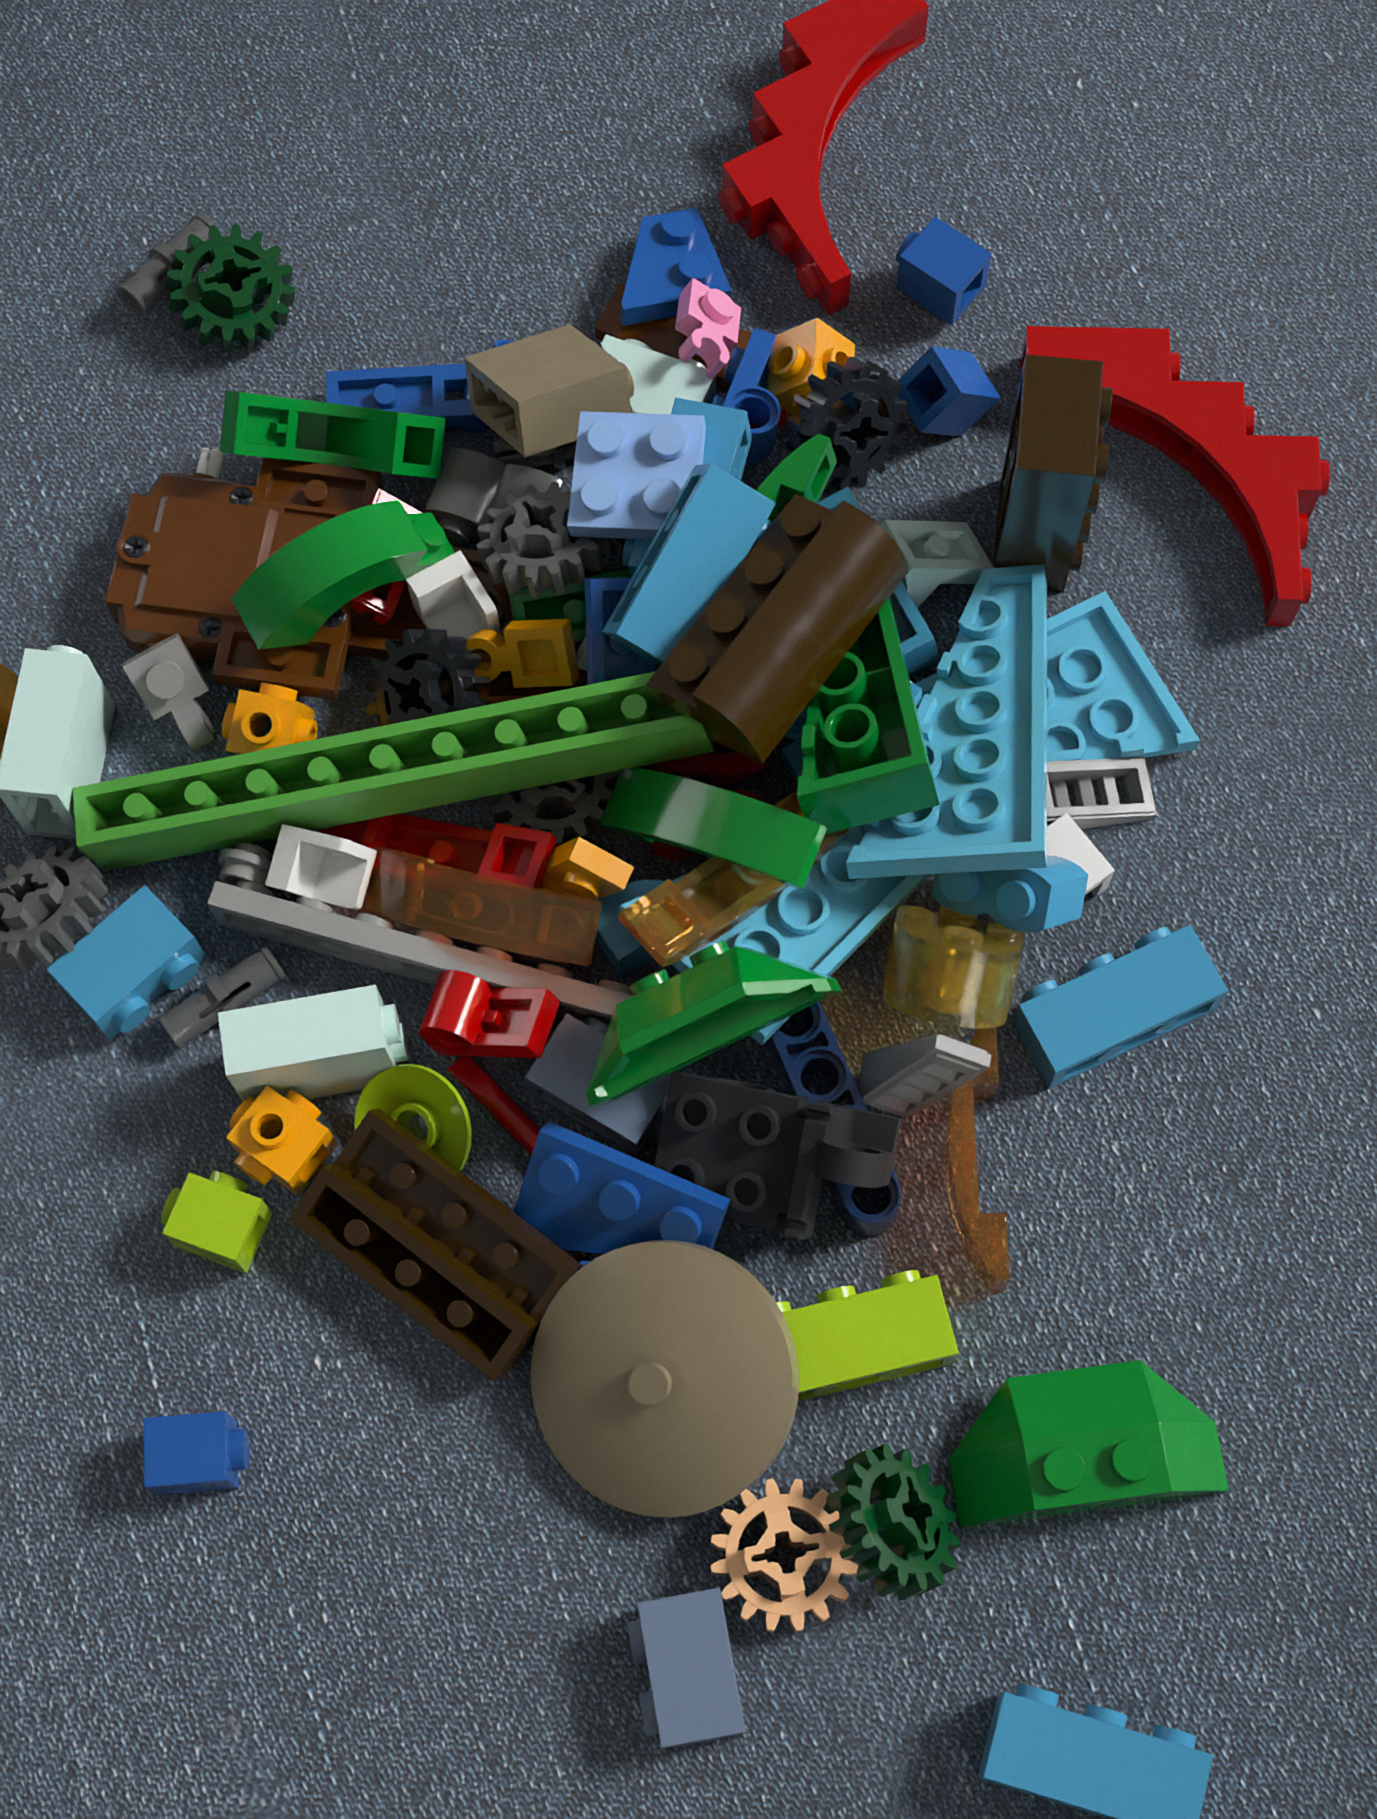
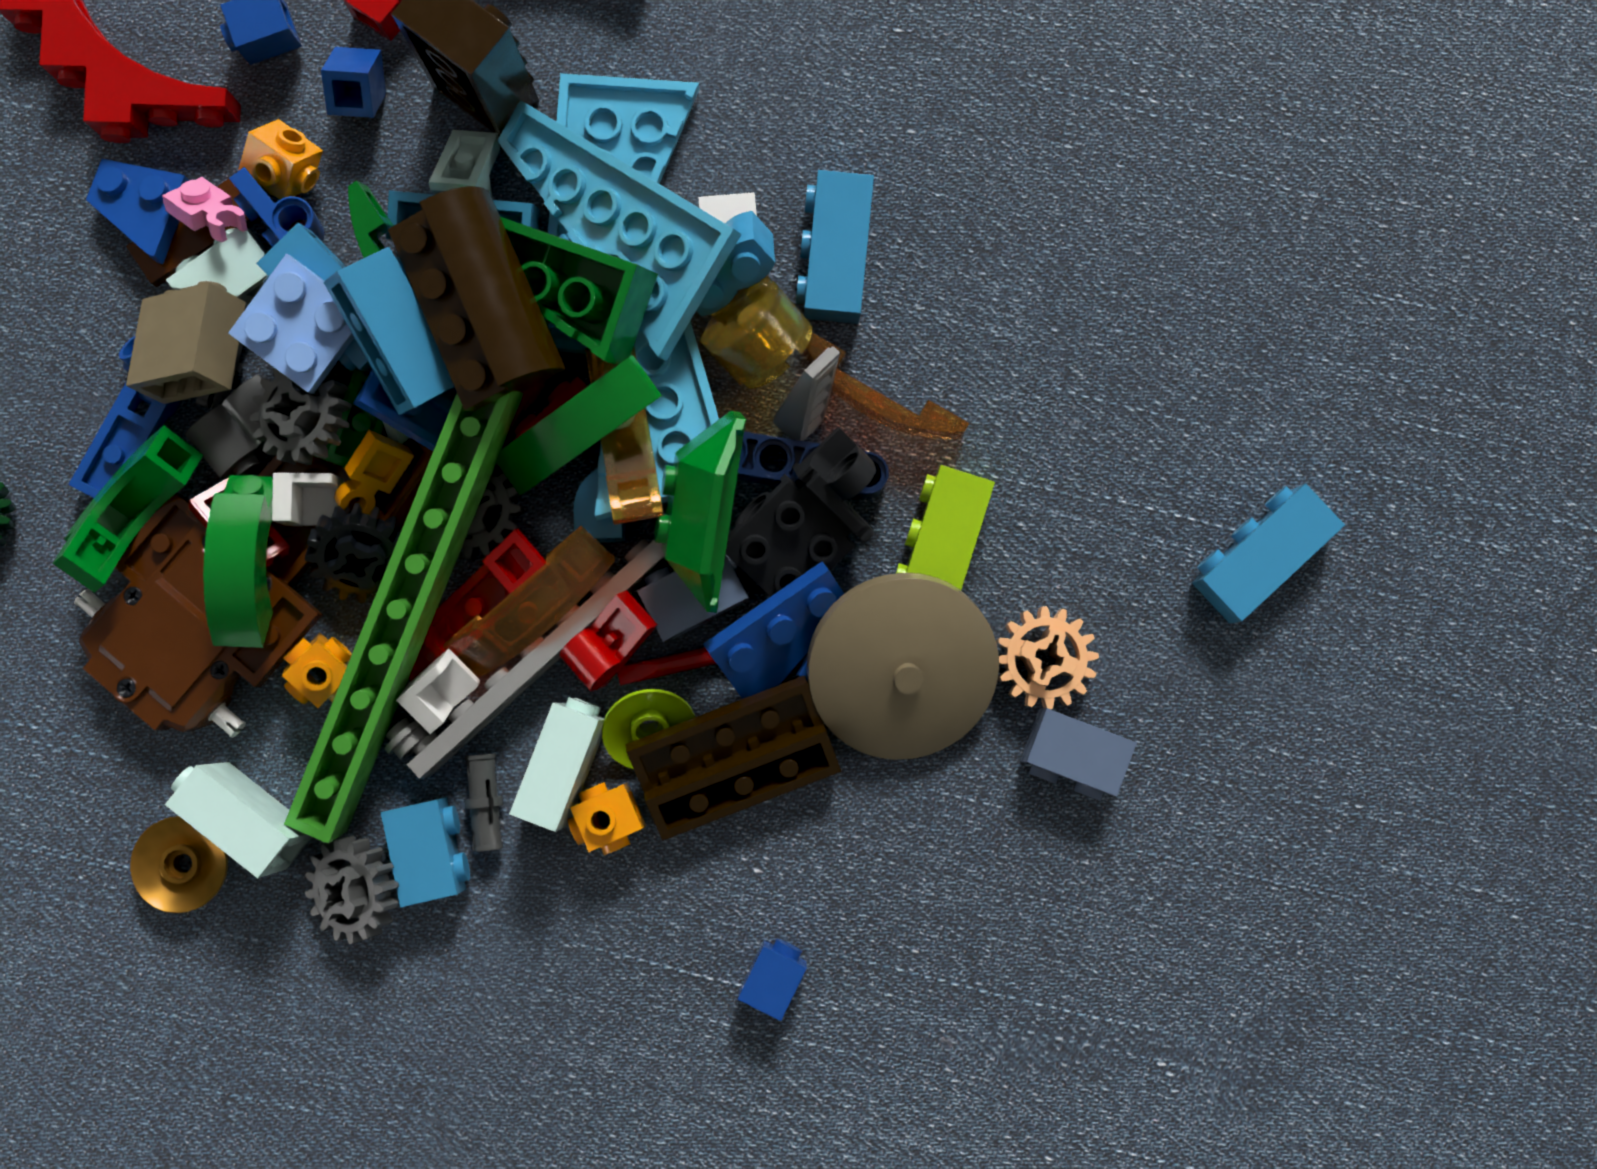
camera: 65 degrees left, 15 degrees up
light grey plate [122,632,215,751] -> none
lime brick [161,1171,273,1274] -> none
light orange plate [538,837,634,906] -> none
black gear [785,357,909,491] -> none
dark green gear [826,1444,960,1601] -> none
green wedge [948,1360,1229,1528] -> none
light grey slope [1047,757,1157,829] -> none

